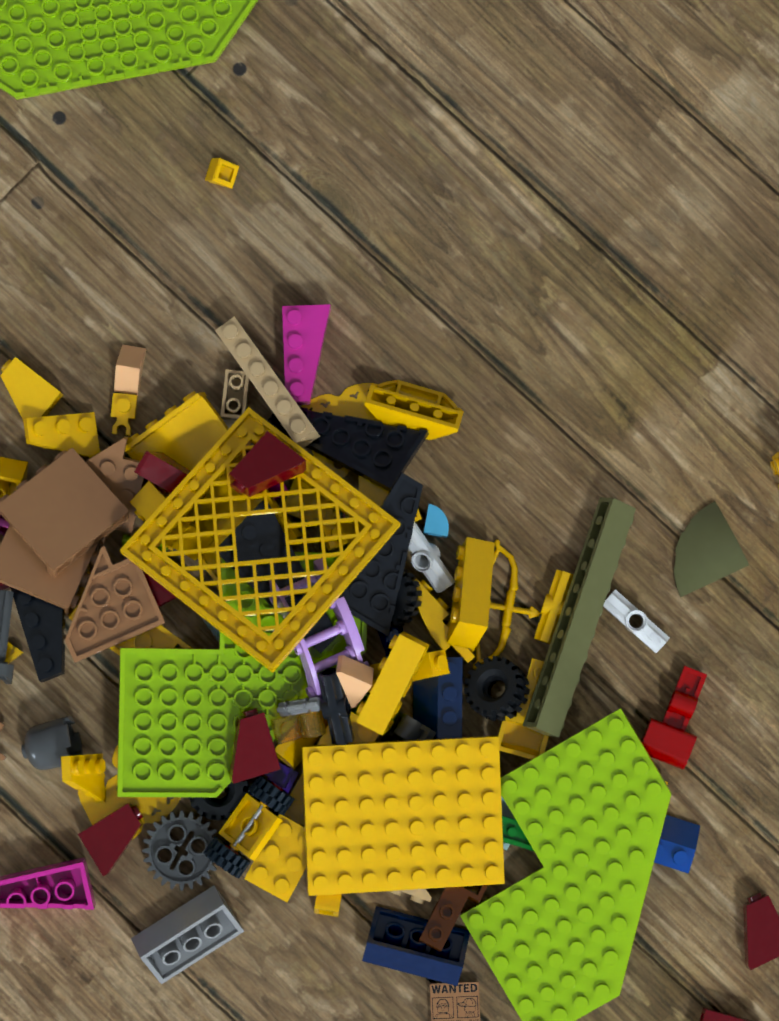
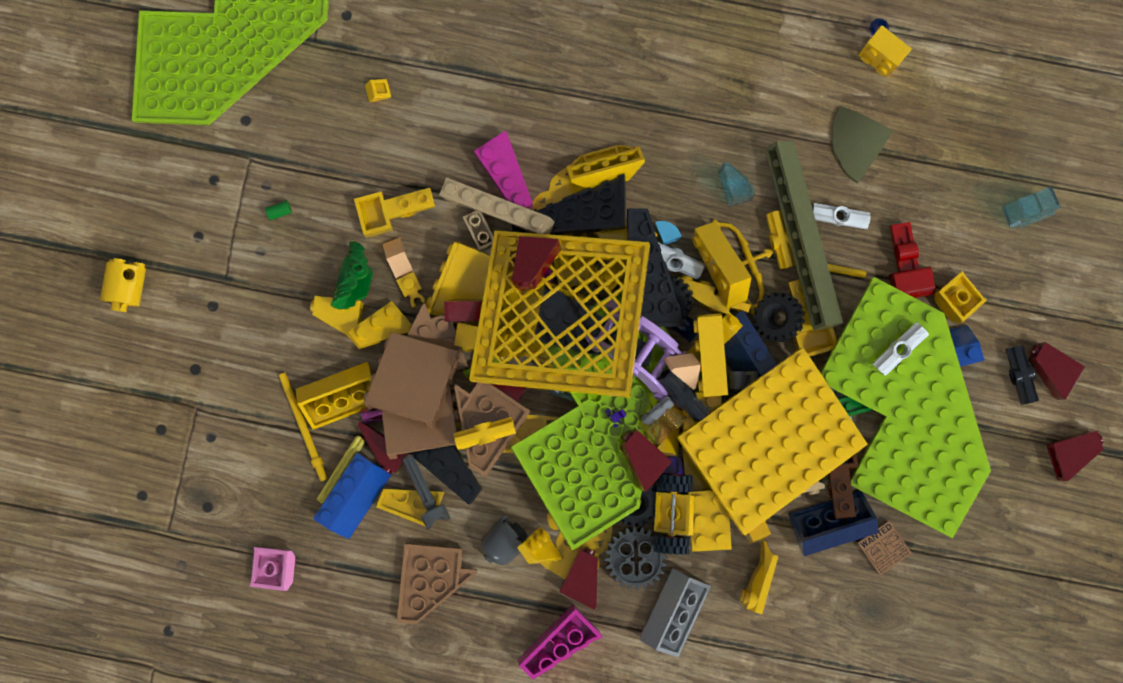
camera: 30 degrees left, 0 degrees up
none -> green piece [265,200,292,221]
none -> green piece [331,241,373,310]
none -> yellow plate [354,188,436,237]
none -> yellow piece [453,417,516,450]
none -> dark purple plate [605,407,627,428]
none -> clear light blue slope [718,162,755,207]
none -> yellow slope [739,540,778,614]
none -> yellow bar [828,264,866,278]
none -> white piece [872,322,929,376]
none -> yellow slope [934,271,987,324]
none -> black piece [1005,345,1039,405]

